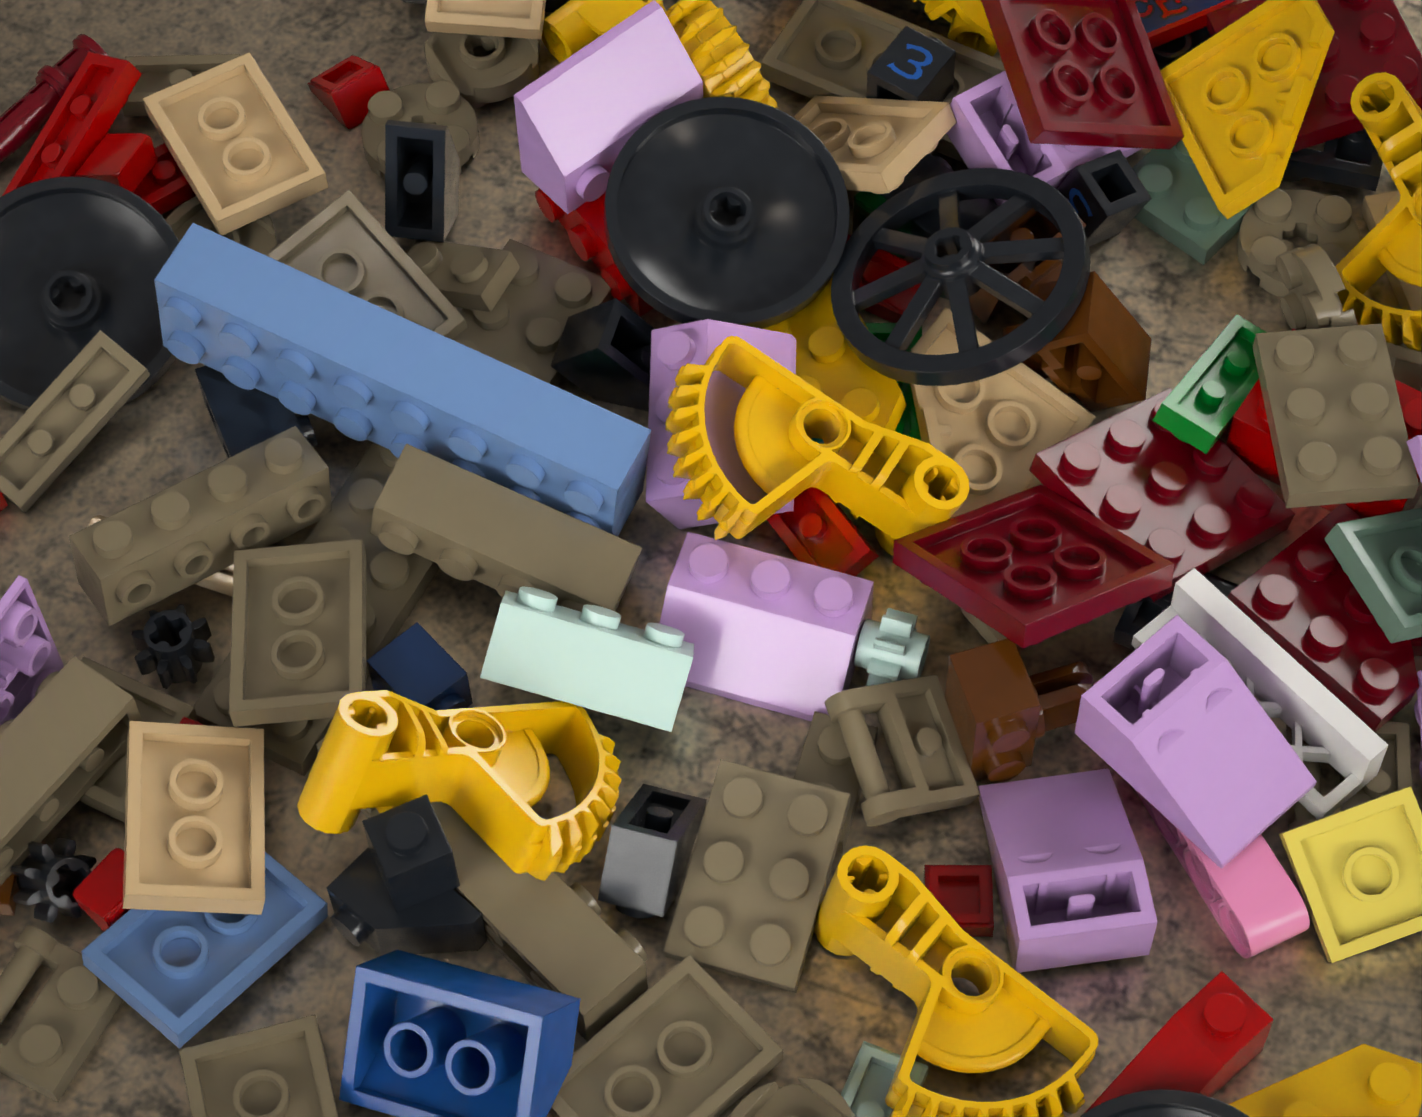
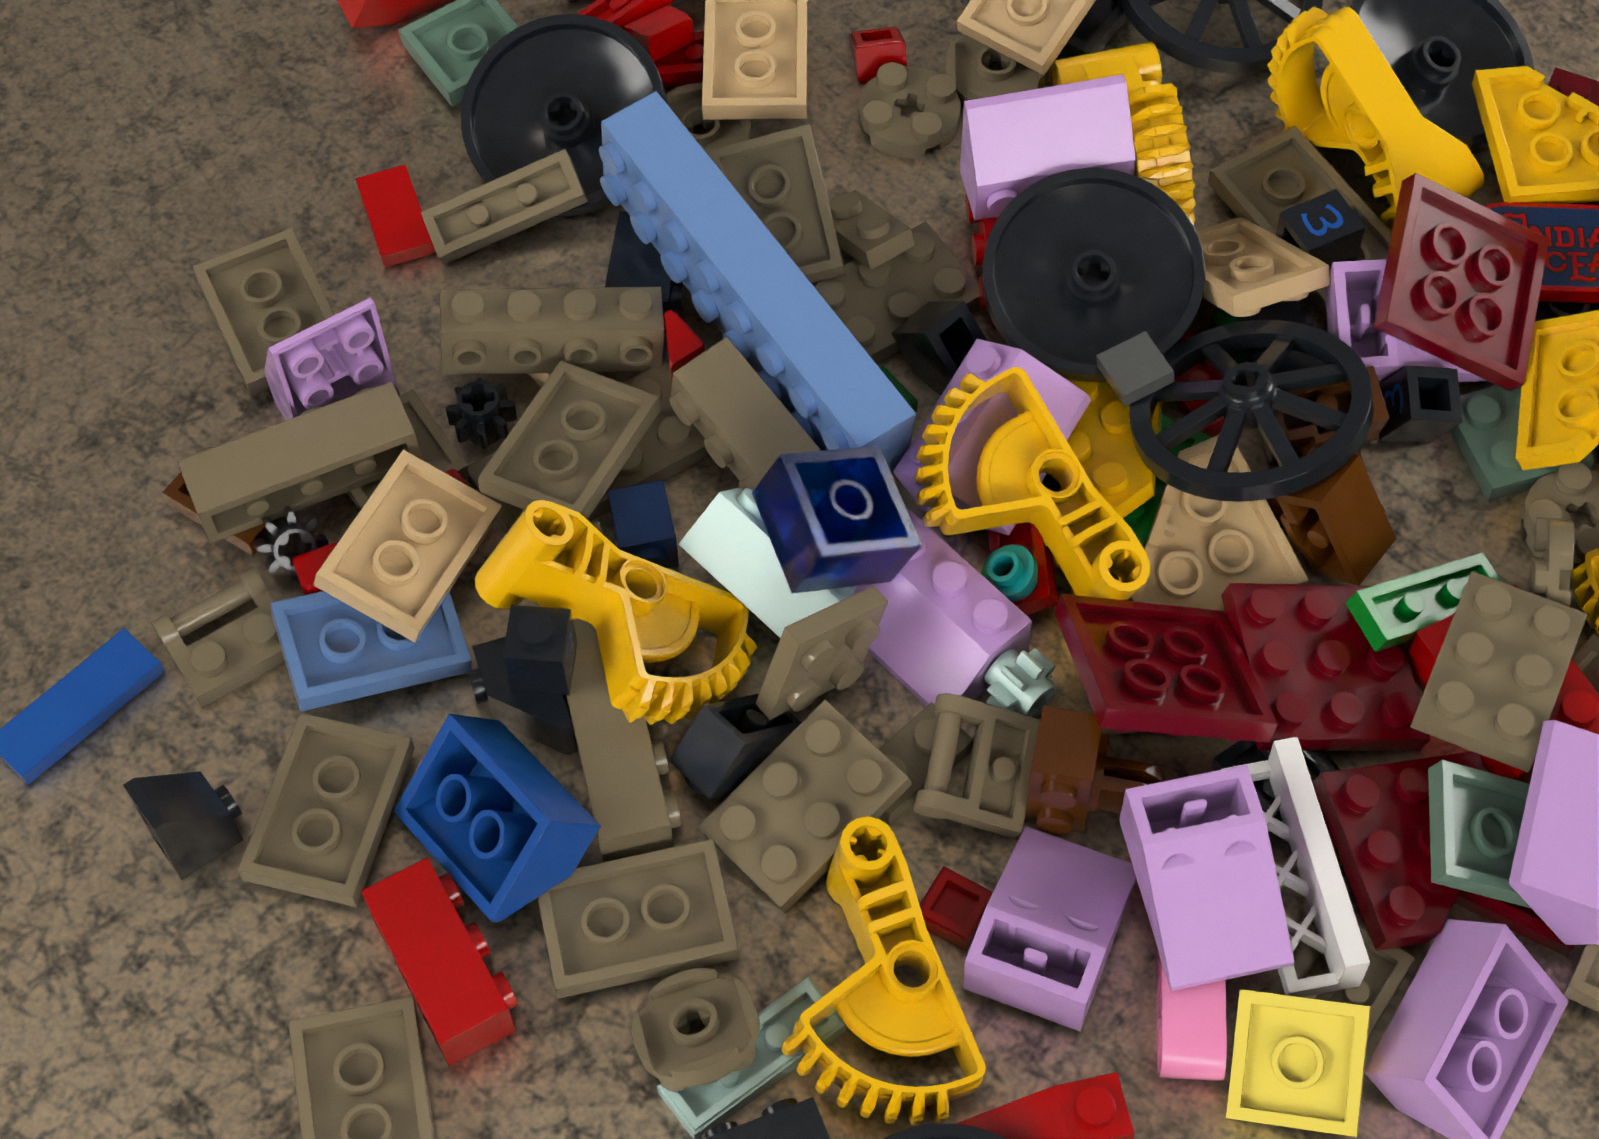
camera: 30 degrees right, 0 degrees up
black slope [385,120,460,242] -> none
none -> red slope [664,309,705,381]
none -> clear blue brick [752,446,922,594]
none -> dark tan plate [755,586,889,720]
none -> teal plate [981,545,1038,602]
none -> dark grey tile [1096,331,1174,406]

